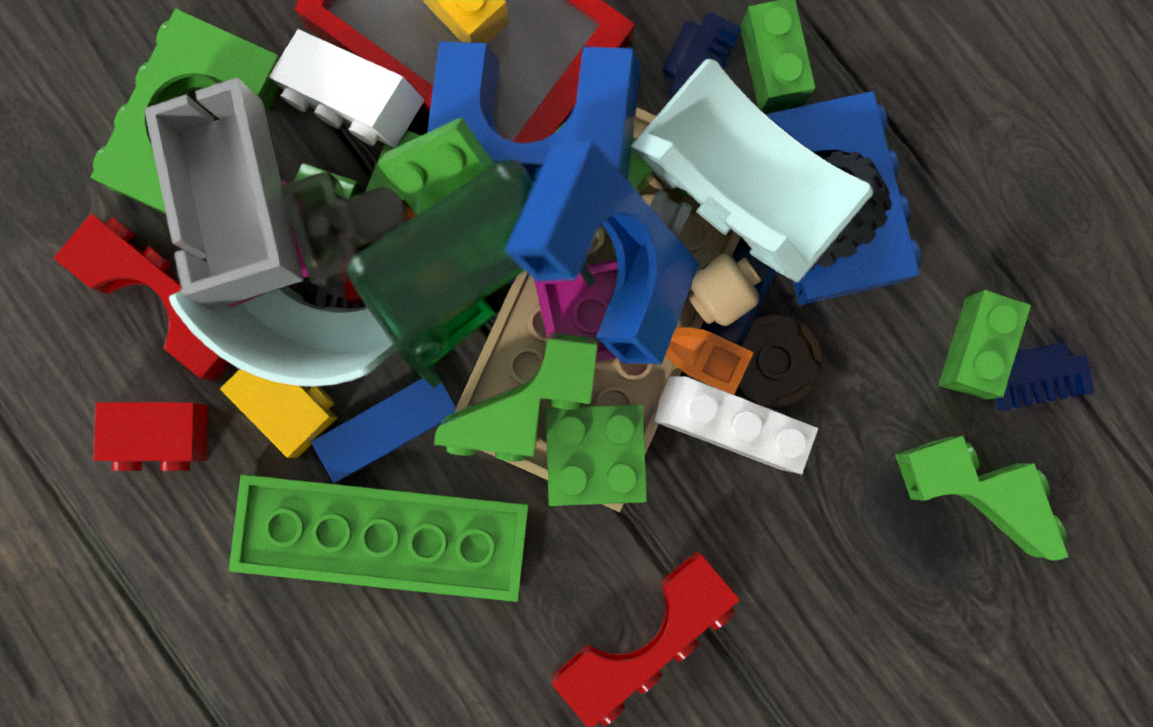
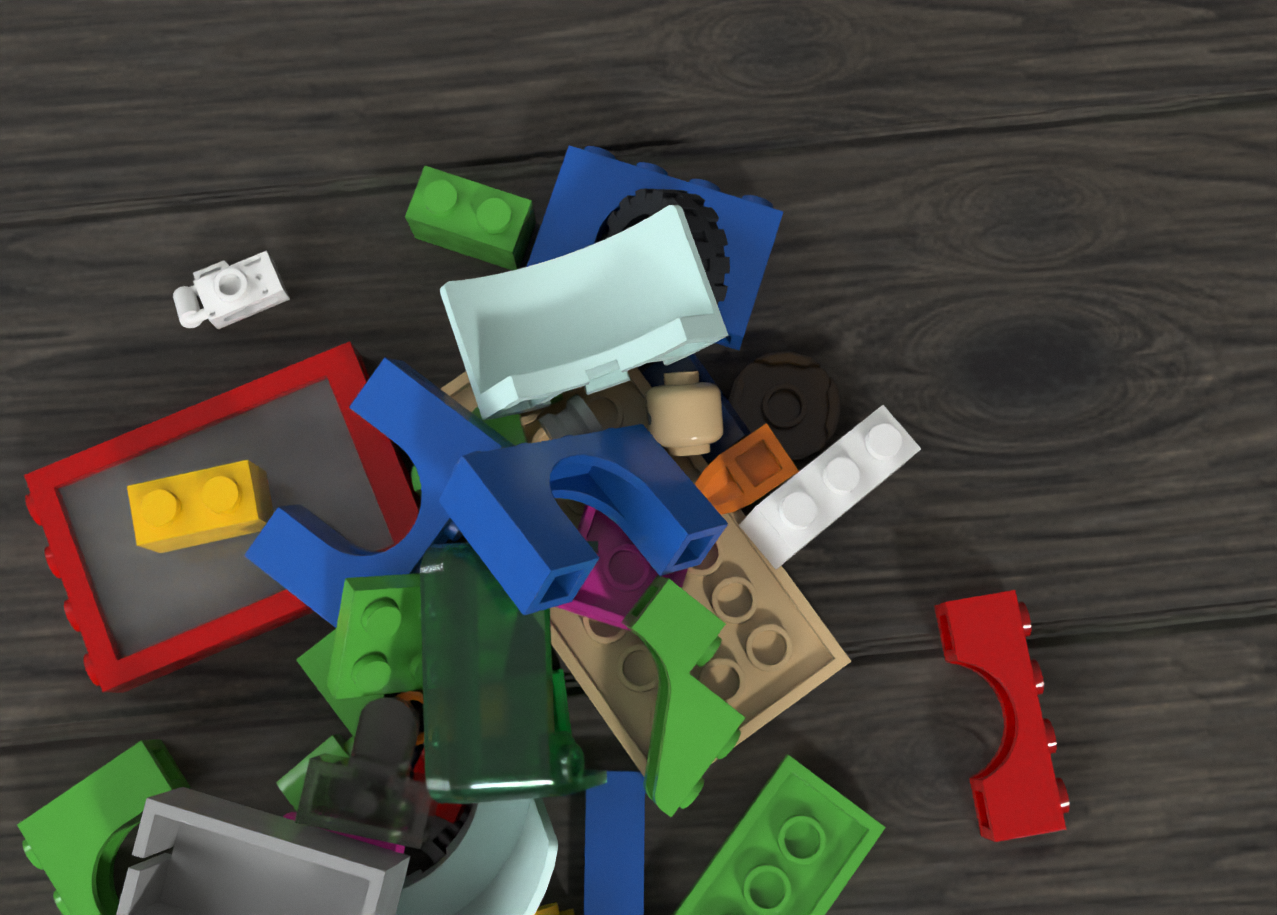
camera: 55 degrees left, 5 degrees down
white brick [268,29,425,148] -> none
bright green plate [545,404,647,506] -> none
clear blue piece [662,12,742,98] -> none
bright green arch [895,436,1068,561] -> none
bright green brick [938,290,1031,400] -> none
clear blue piece [996,342,1094,411] -> none

